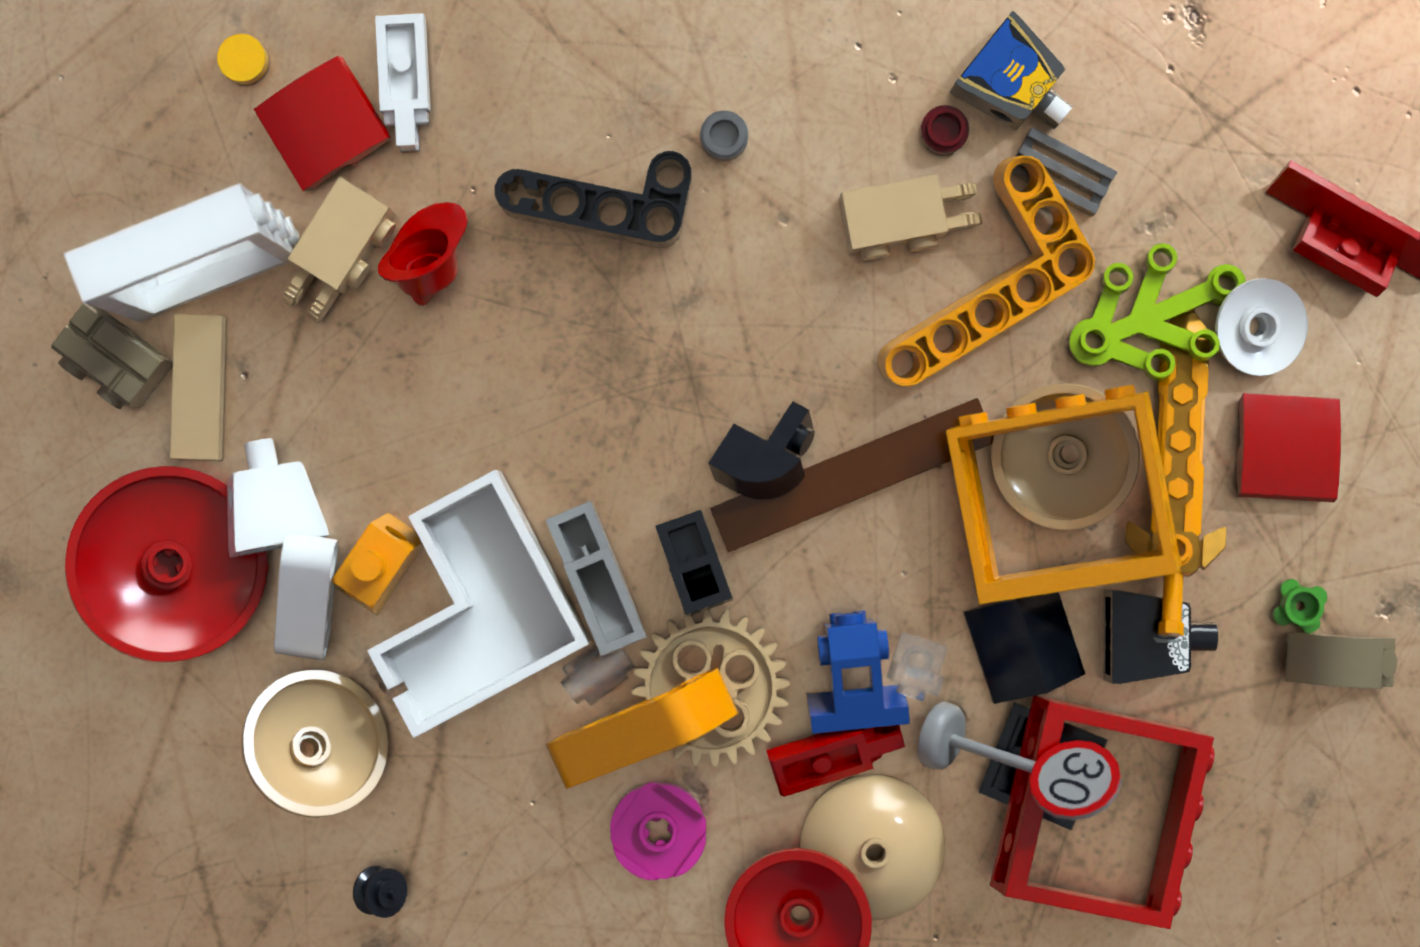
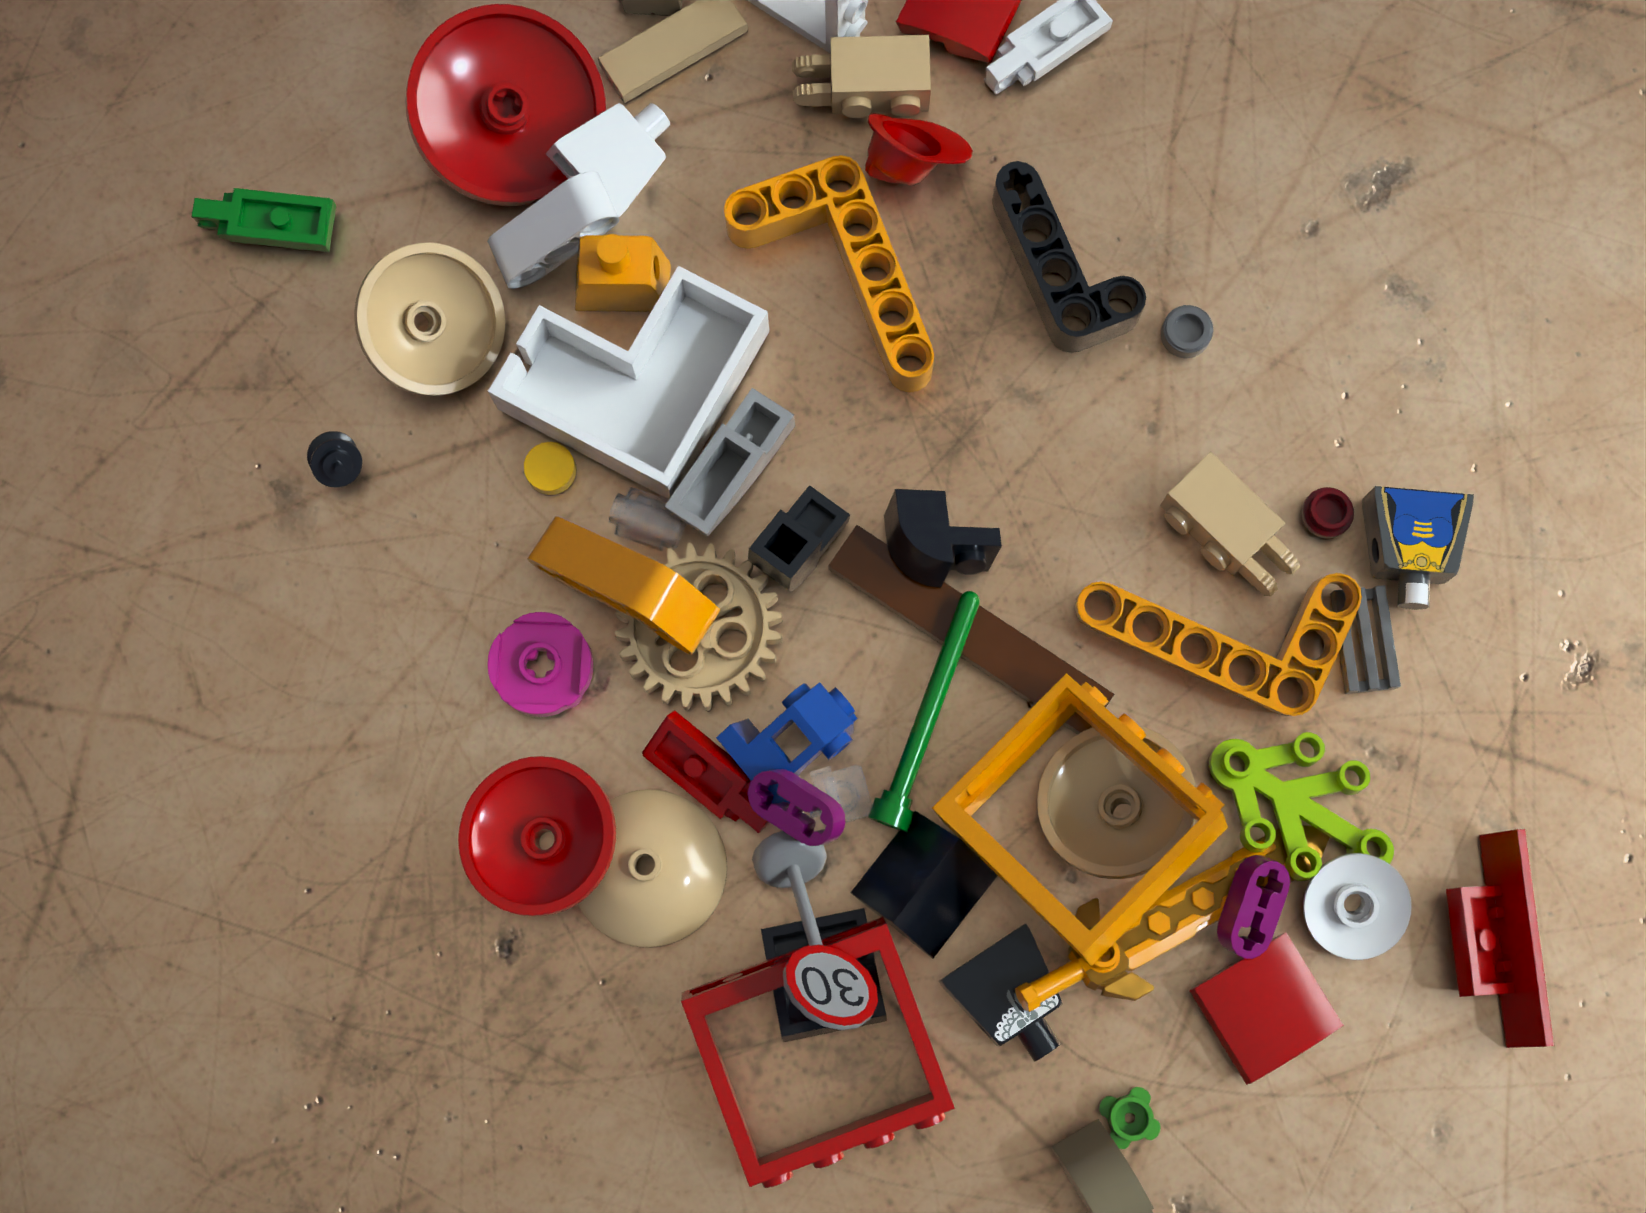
camera: 60 degrees right, 10 degrees down
none -> green hinge [191,188,336,252]
none -> yellow tile [524,442,576,495]
none -> light orange beam [724,155,934,393]
none -> magenta beam [748,769,846,846]
none -> green piece [868,591,980,832]
none -> magenta beam [1217,855,1290,959]

